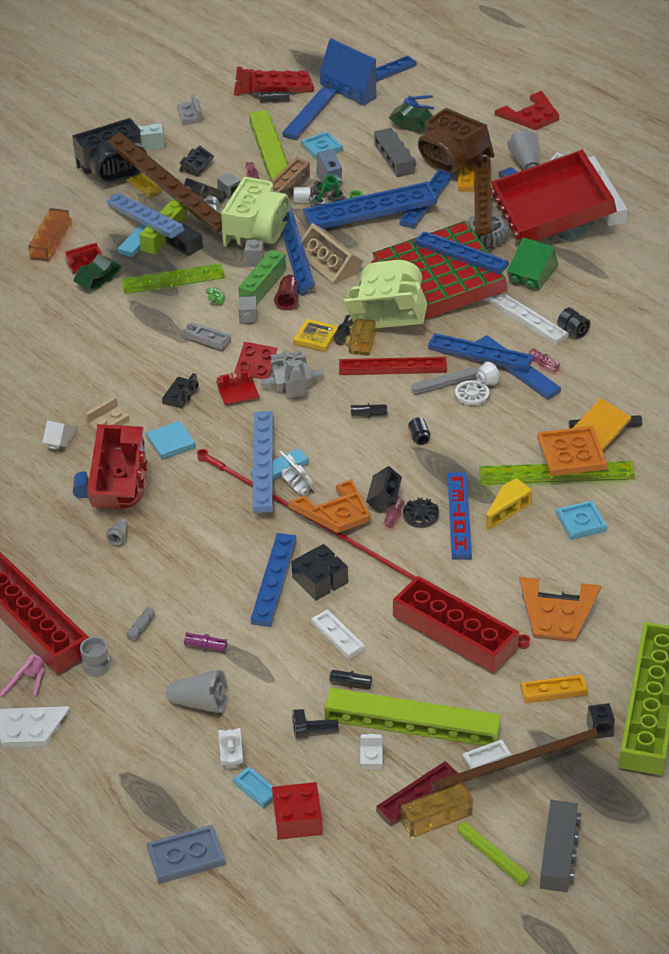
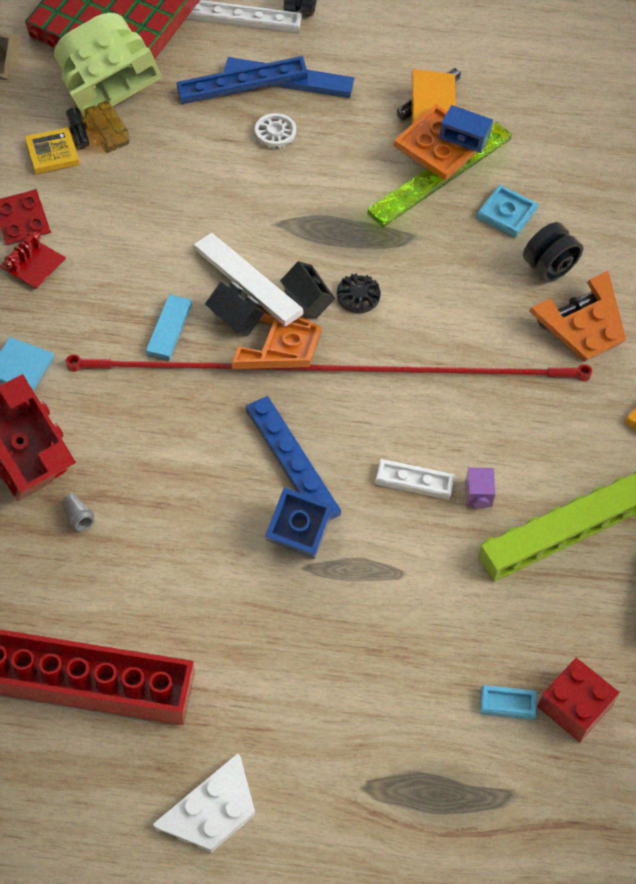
camera: 45 degrees left, 15 degrees up
bright pink plant [0,655,45,697] -> none
light grey wheel [80,637,110,677] -> none
light grey axle [126,607,155,641] -> none
sand blue tile [146,825,226,884] -> none
light grey cone [166,670,228,713] -> none
magenta pin [184,632,227,653] -> none
white hips [218,728,243,769] -> none
medium blue plate [253,411,273,513] -> none
light grey piece [261,350,324,398] -> none
white hinge [280,451,316,496] -> none
black piece [291,544,348,601] -> none
black piece [292,709,339,738] -> none
black axle [329,670,372,689] -> none
red tile [339,357,447,375] -> none
black axle [351,403,388,418] -> none
white bracket [360,734,383,769] -> none
clear pink axle [383,496,405,528] -> none
red brick [393,576,519,673] -> none
black brick [408,417,431,445] -> none
light grey axle [411,367,478,394] -> none
blue tile [447,472,472,559] -> none
white cone [476,362,500,385] -> none
yellow slope [486,478,532,530] -> none
clear pink axle [529,348,560,372] -> none
none -> white tile [194,233,303,327]
none -> black brick [205,281,265,336]
none -> blue brick [265,487,333,558]
none -> blue brick [439,105,493,153]
none -> medium lavender brick [465,467,495,509]
none -> black wheel [522,222,584,282]

